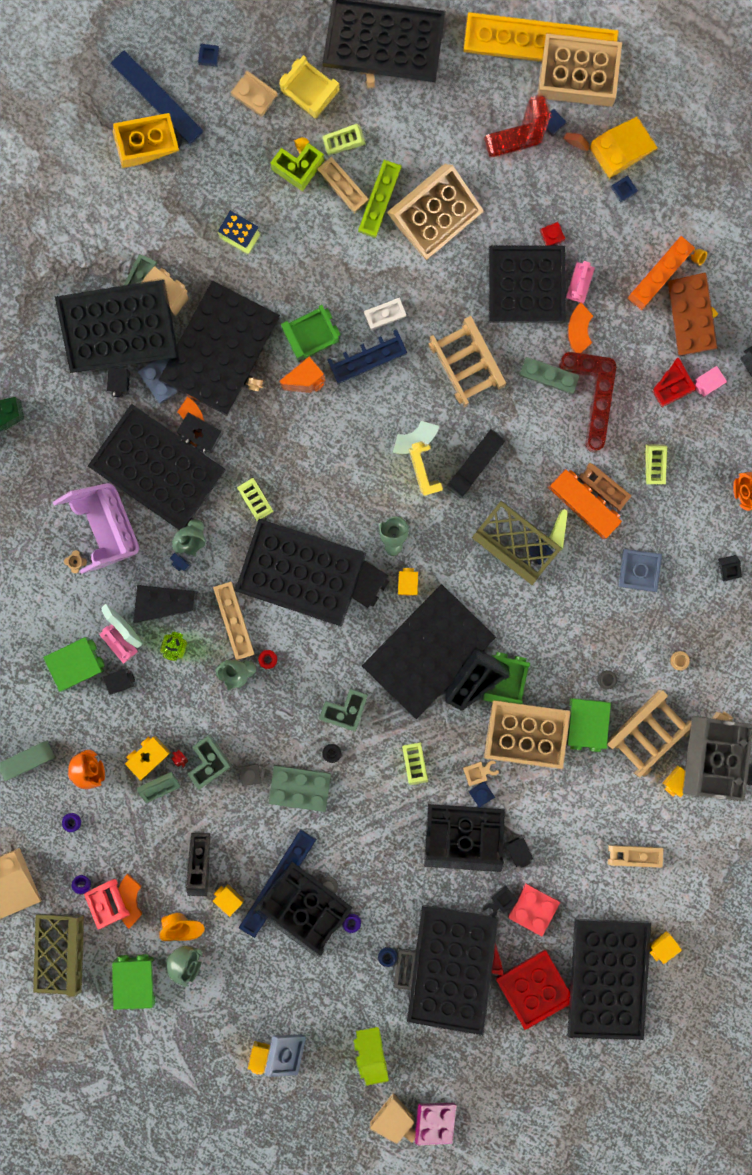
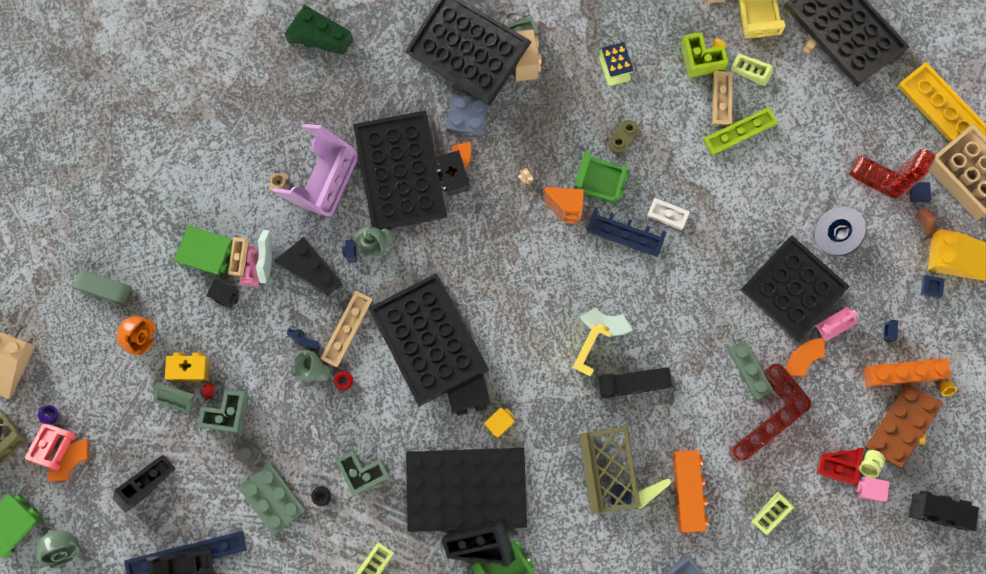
camera: 45 degrees right, 10 degrees down
dark purple plate [62,813,81,832] -> none
black brick [107,368,130,398] -> none
black plate [159,280,280,416] -> none
light orange piece [159,913,205,941] -> none
clear neon green head [160,632,187,661] -> none
yellow brick [213,884,245,917] -> none
yellowish green slope [237,478,274,521] -> none
sand green piece [379,516,409,556] -> none
tan slope [387,164,484,260] -> none
tan fence [428,316,506,407] -> none
red plate [540,222,565,245] -> none
medium nougat plate [578,463,632,511] -> none
none -> tan slope [228,237,249,277]
none -> dark blue slope [287,328,321,352]
none -> olive plate [608,120,638,154]
none -> hat [814,207,867,256]
none -> yellowish green wheel [859,450,886,478]
none -> dark blue tile [883,319,899,342]

